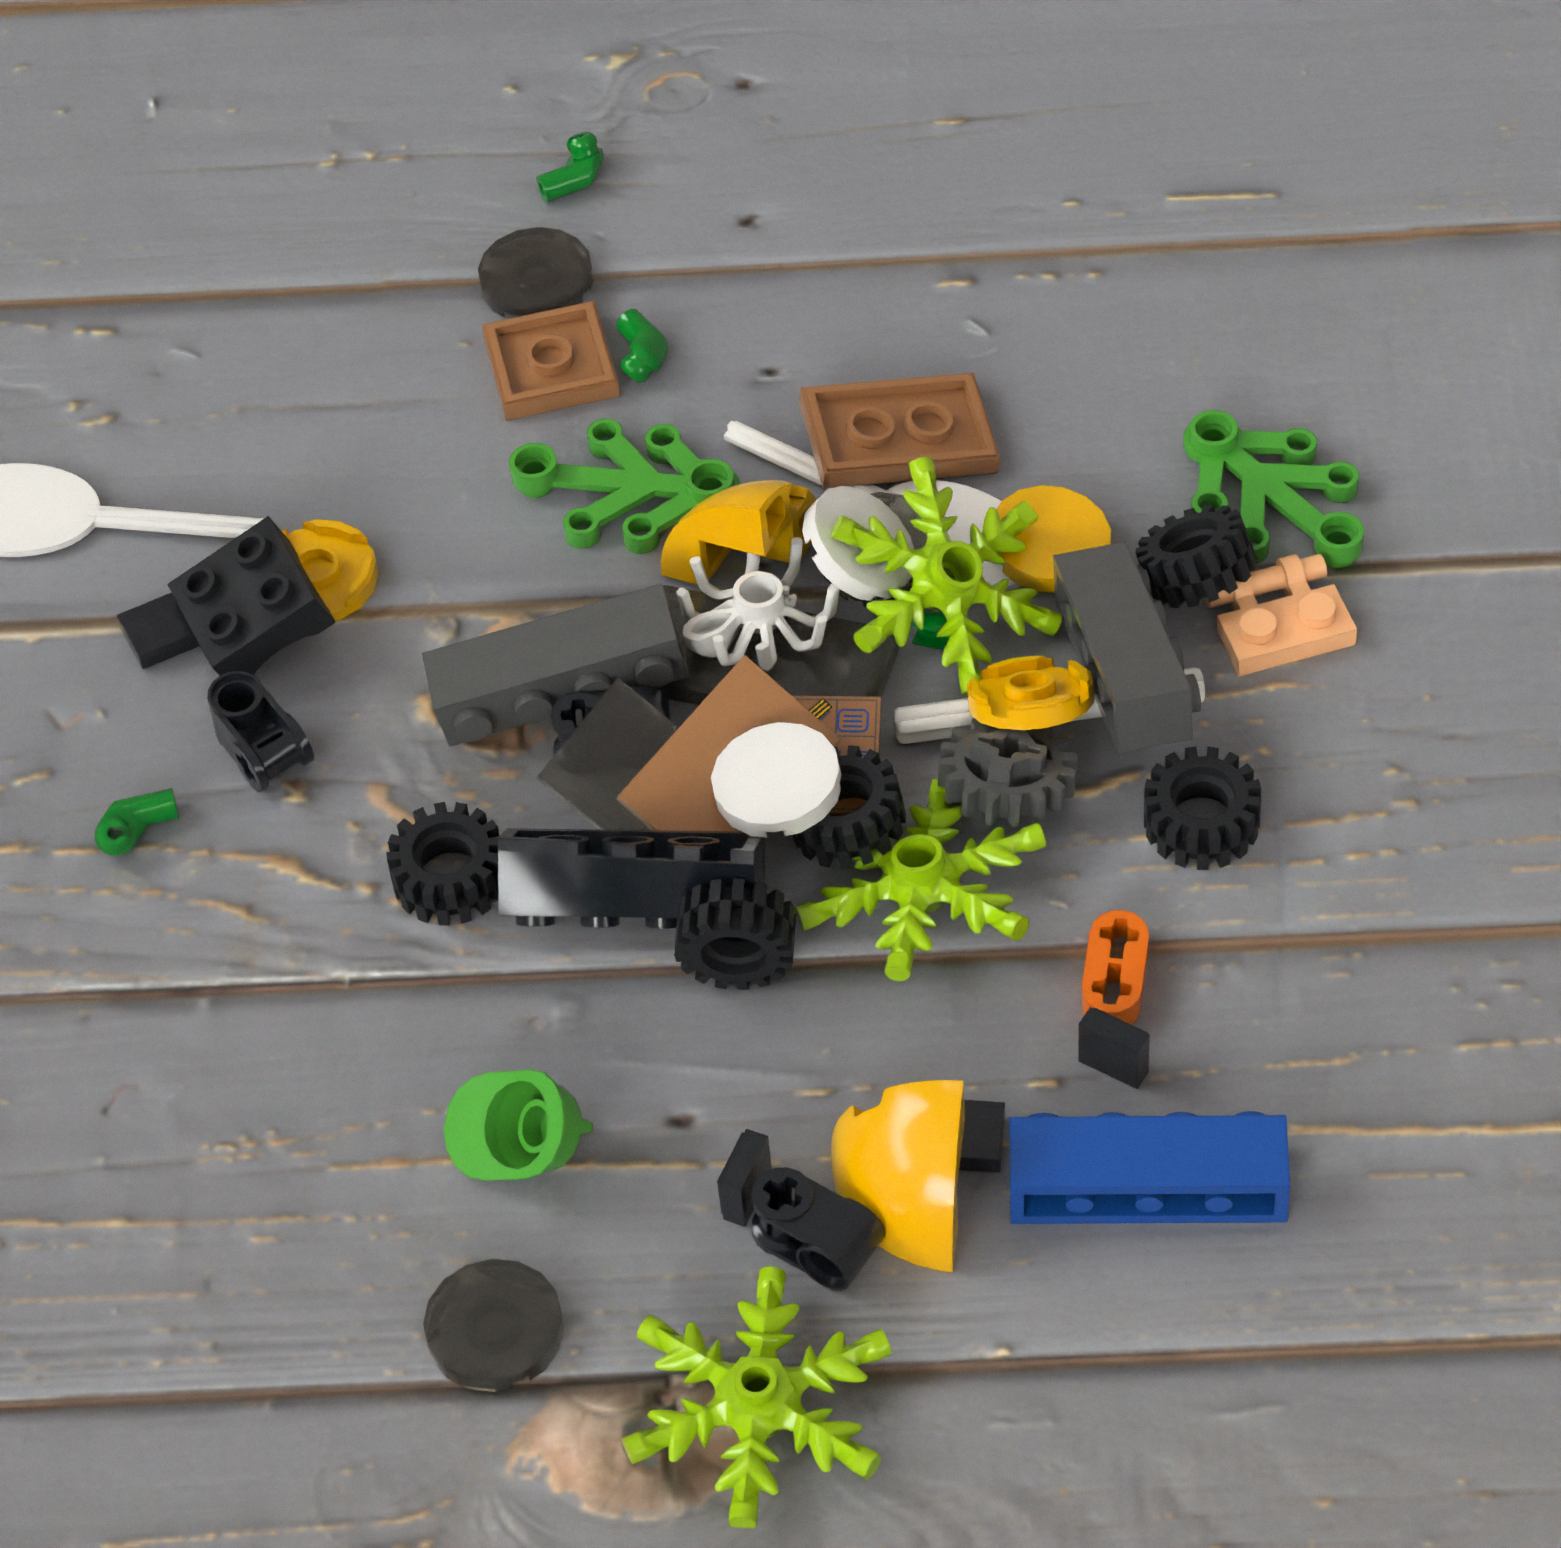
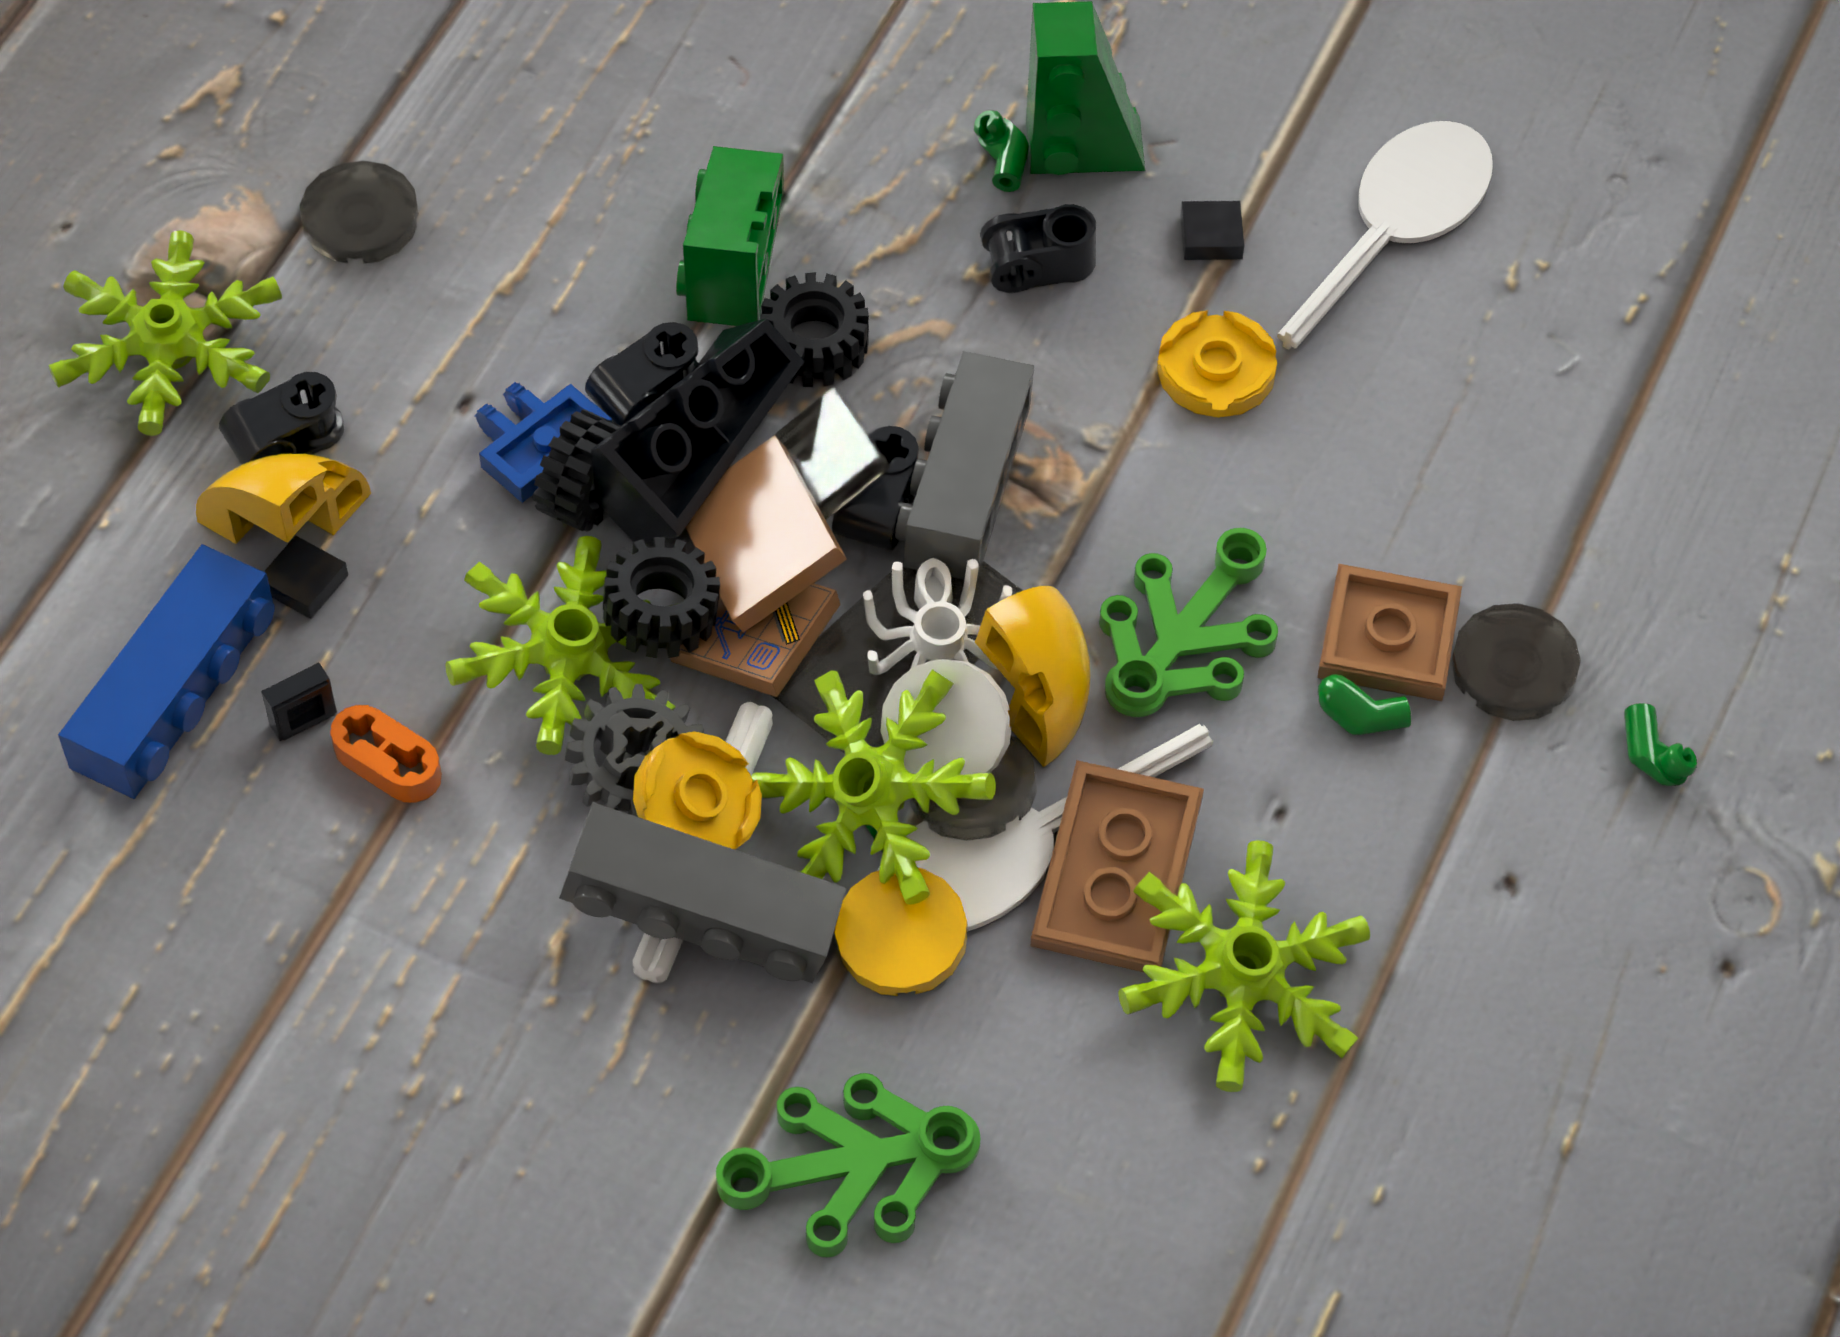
camera: 110 degrees right, 5 degrees up
black brick [167,516,336,676] -> none
bright green piece [444,1069,593,1181] -> none
white tile [711,722,842,838] -> none
black tile [717,1129,772,1227] -> none
black tyre [1135,505,1257,608] -> none
black tyre [1144,746,1261,870] -> none
light nougat plate [1204,554,1357,677] -> none
none -> blue hinge [474,382,612,503]
none -> black piece [585,322,699,426]
none -> green wedge [676,146,784,326]
none -> green wedge [1026,1,1146,175]
none -> lime piece [1118,840,1370,1092]

